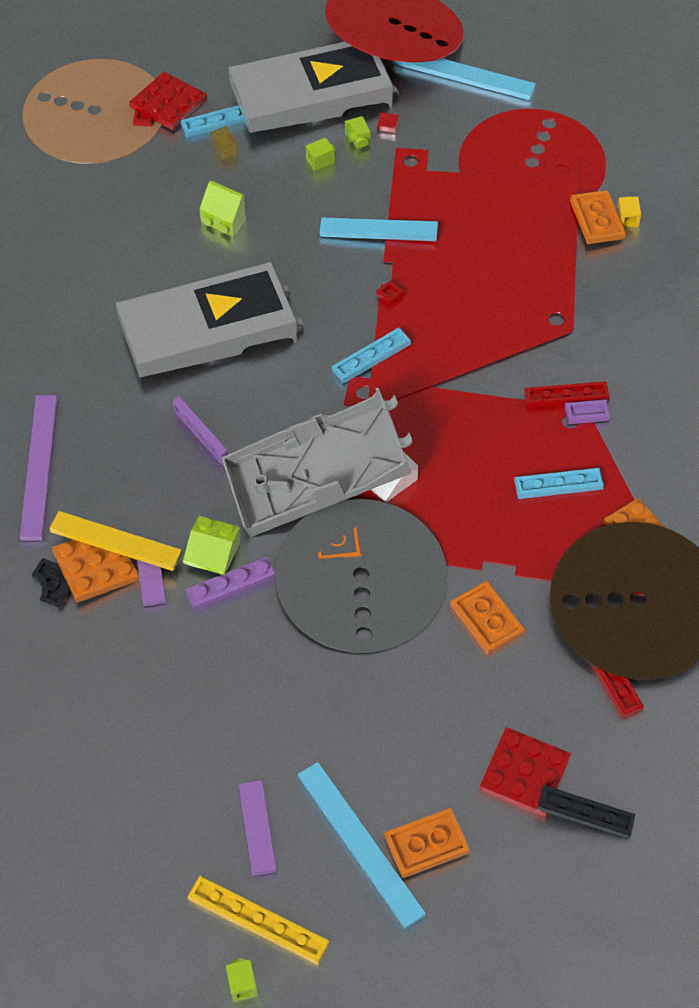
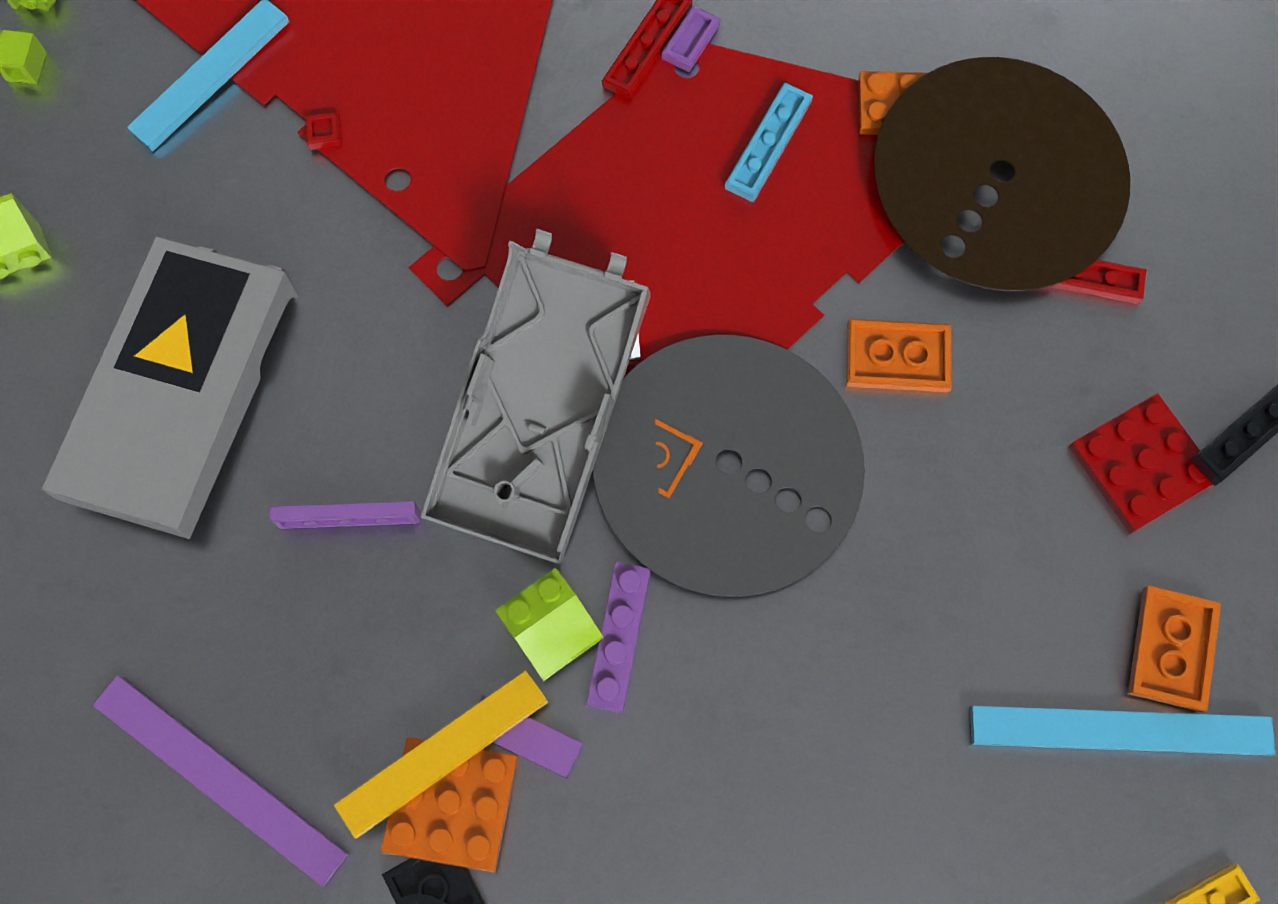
camera: 55 degrees left, 15 degrees up
medium lavender tile [238,780,277,876] -> none
medium azure tile [331,328,411,384] -> none

